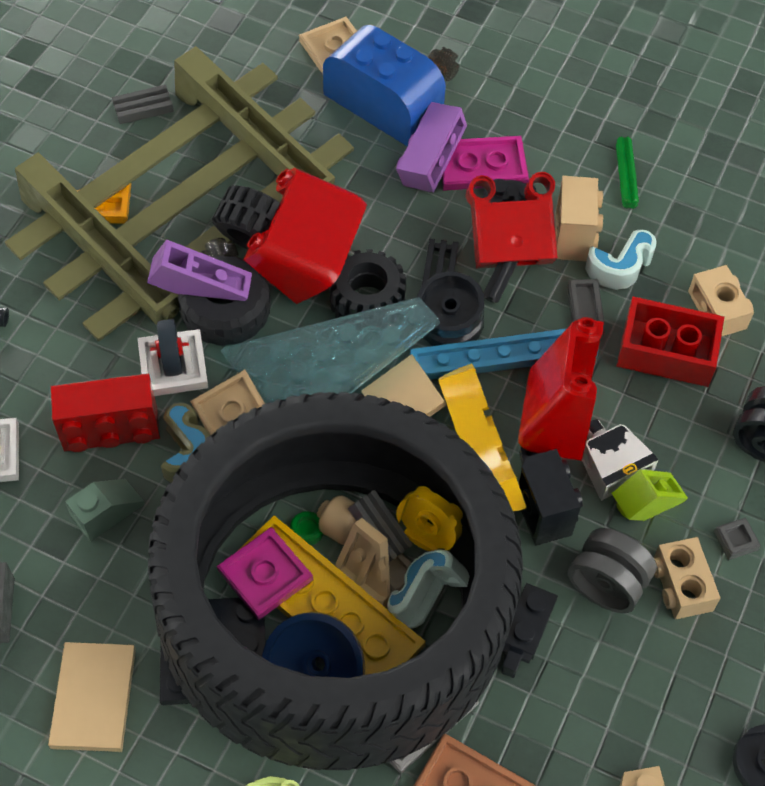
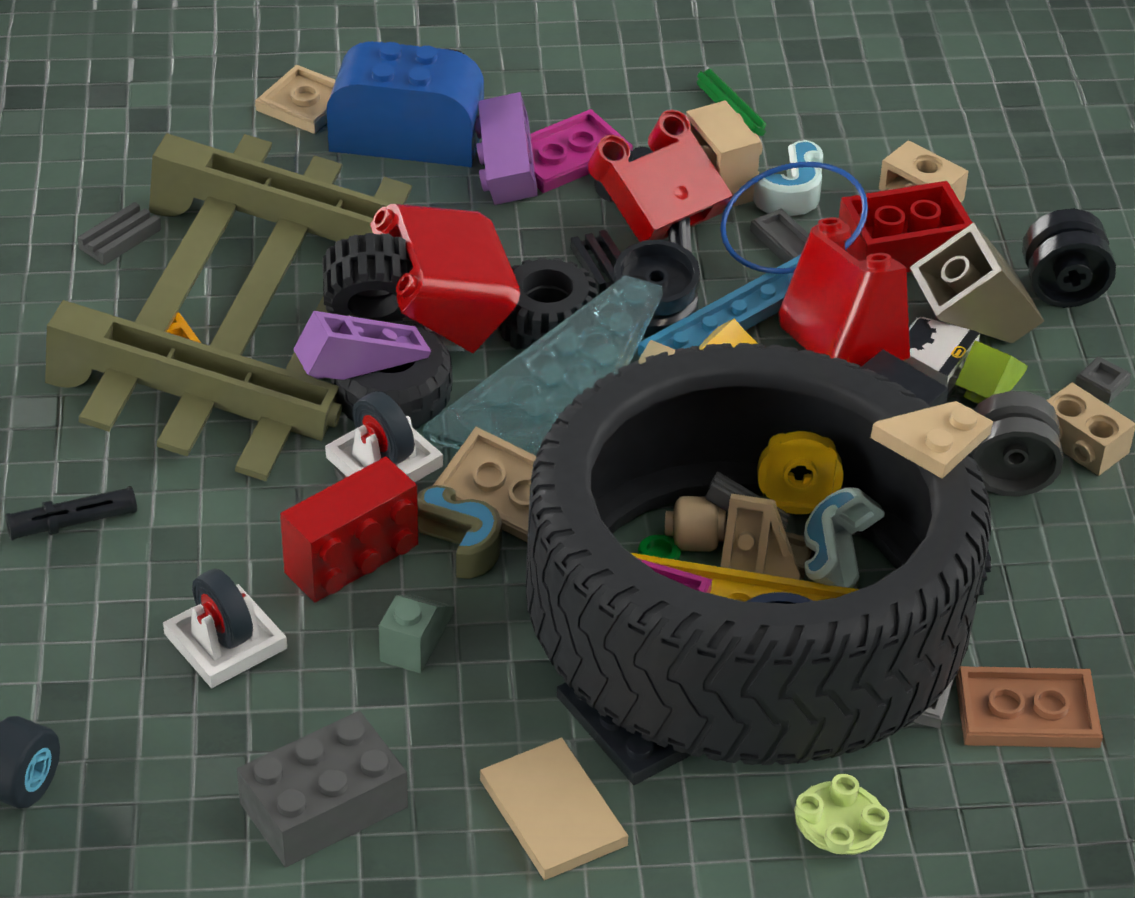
camera: 30 degrees left, 15 degrees down
none -> blue piece [720,162,868,274]
none -> tan wing [870,401,993,478]
none -> dark tan slope [910,222,1045,343]

